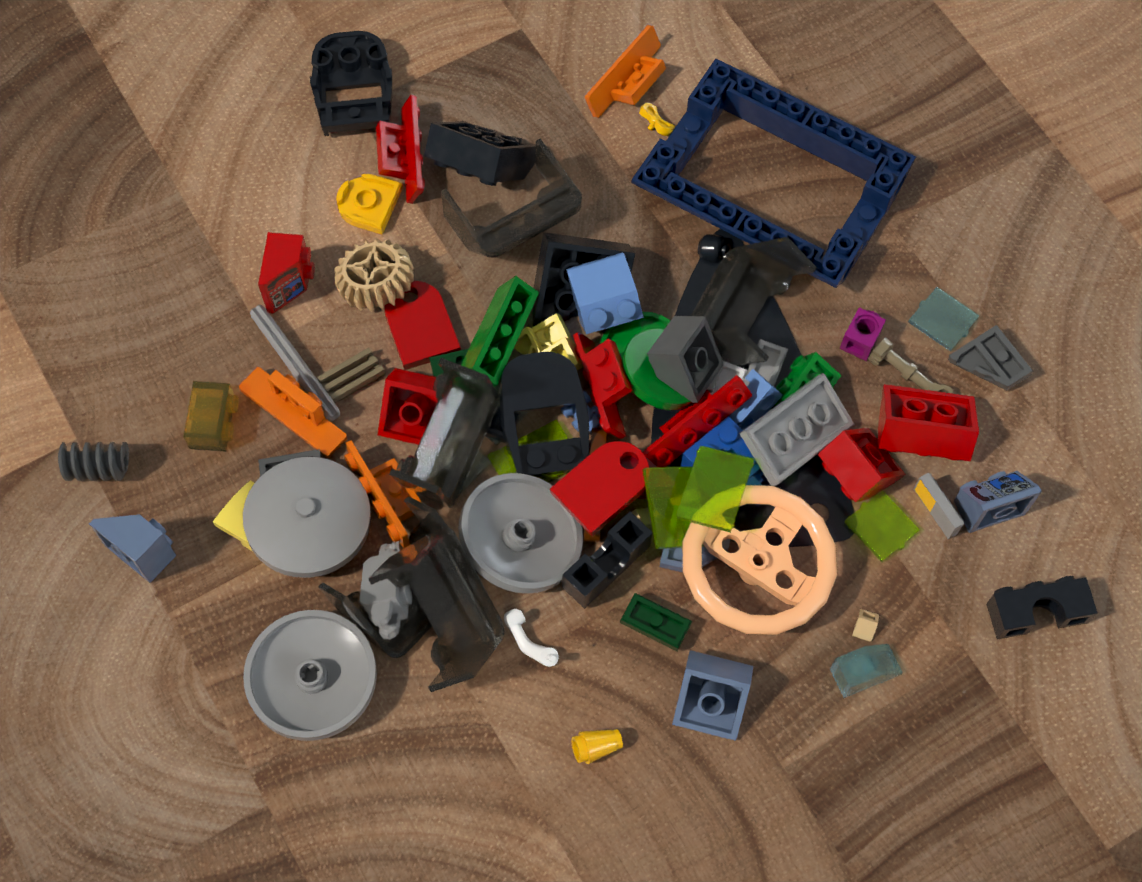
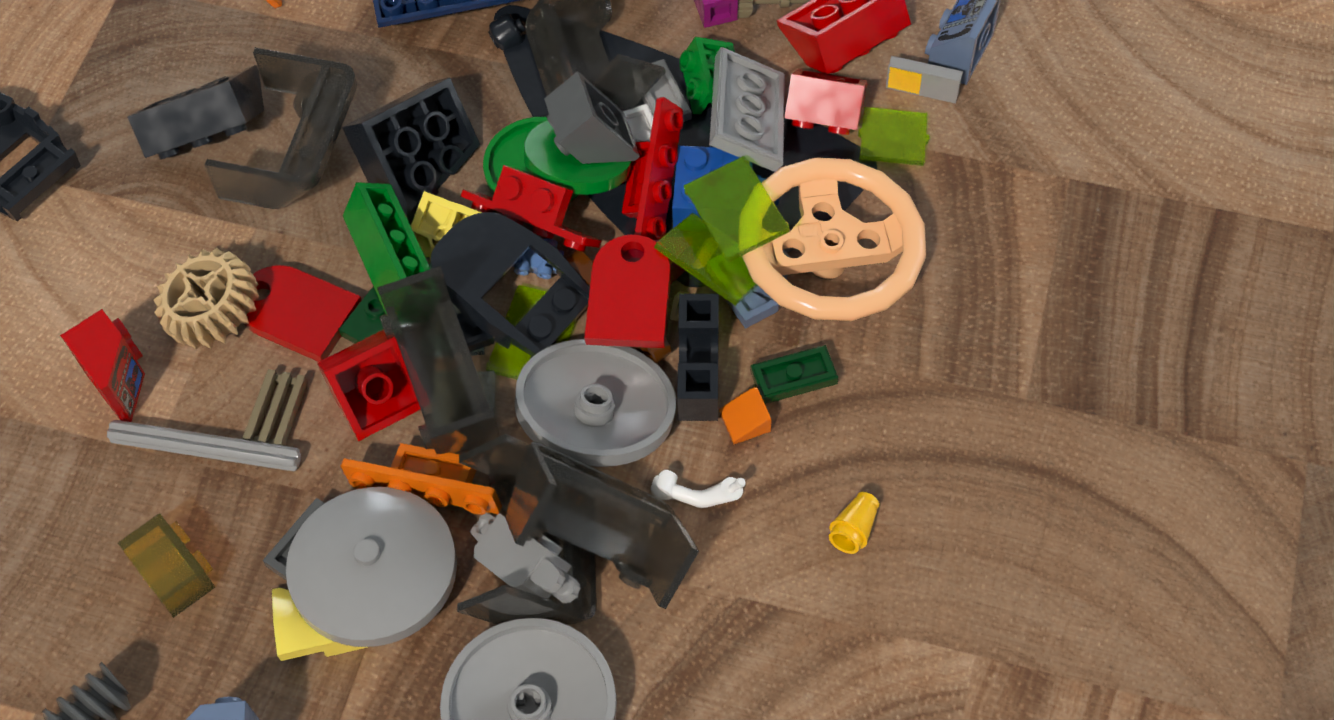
camera: 40 degrees left, 5 degrees down
orange bracket [239,367,347,458] -> none
yellow tile [336,174,403,235] -> none
red bracket [376,95,425,204] -> none
medium blue slope [566,253,644,334] -> none
sand blue slope [672,650,753,741] -> none
medium blue leg [729,369,783,430] -> none
clear light blue slope [830,644,903,698] -> none
tan piece [852,609,879,642] -> none
black arch [986,576,1098,640] -> none
none -> orange slope [719,387,771,445]

